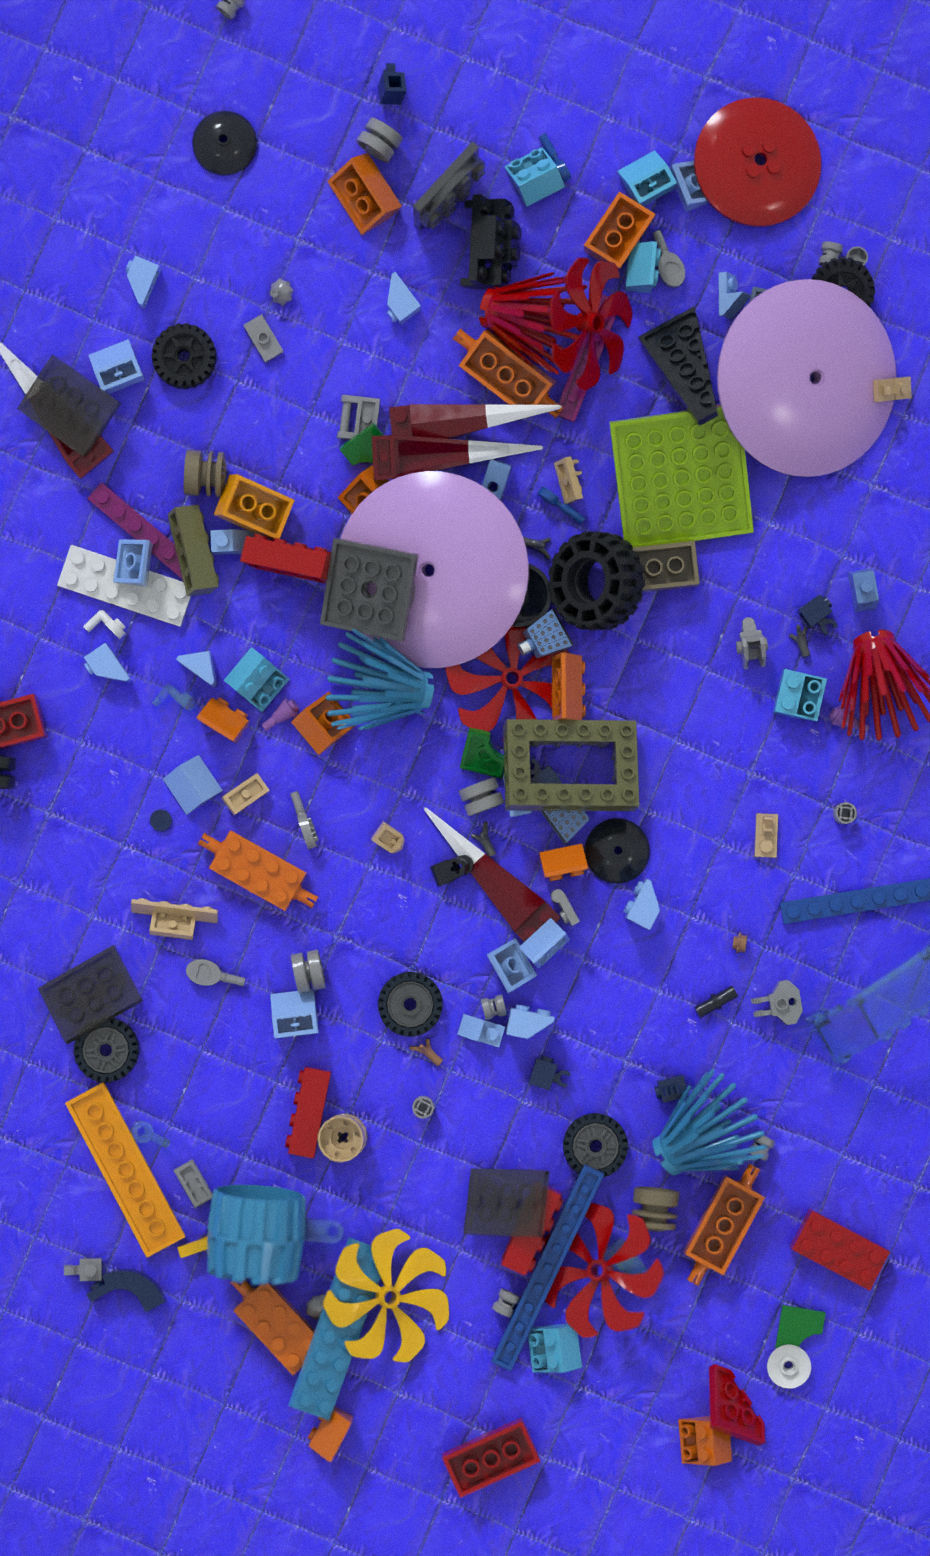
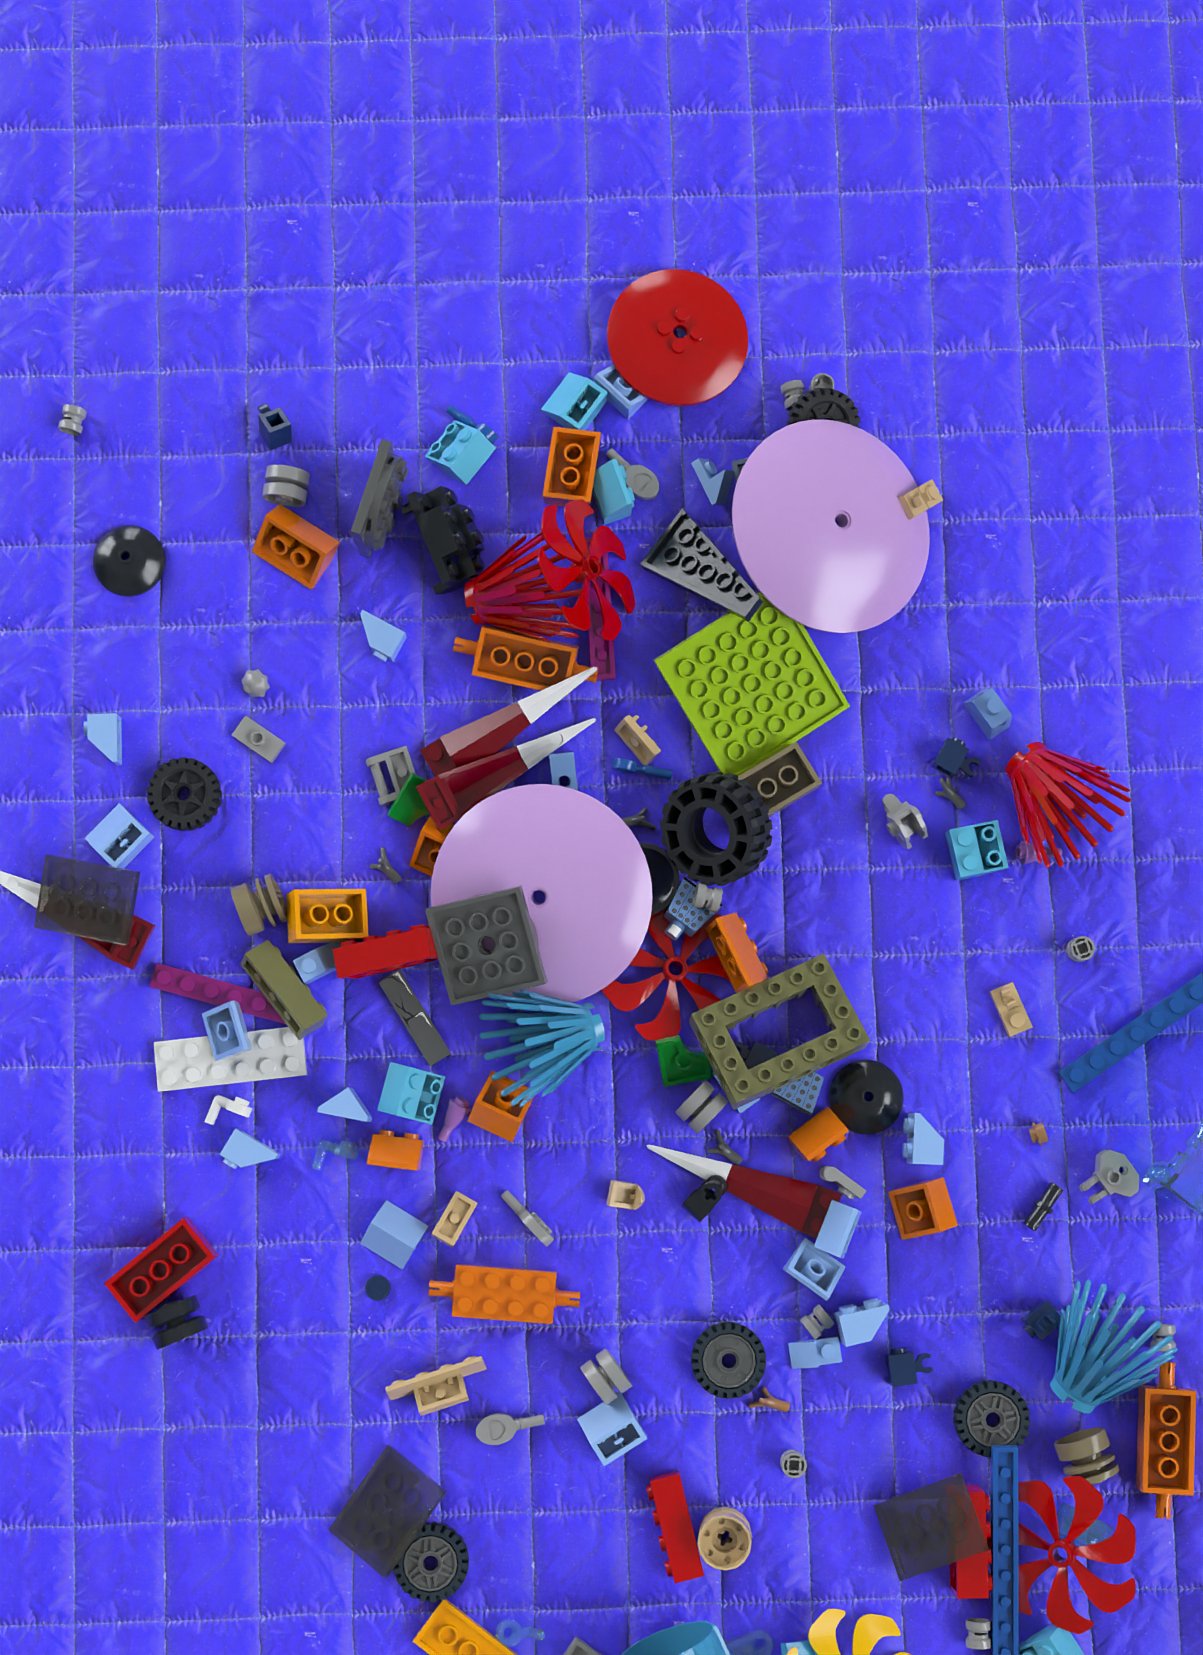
camera: 25 degrees left, 5 degrees down
none -> dark grey bar [370,847,402,885]
none -> dark grey tile [378,969,452,1067]
none -> light grey wheel [692,883,723,913]
none -> orange slope [888,1177,958,1240]

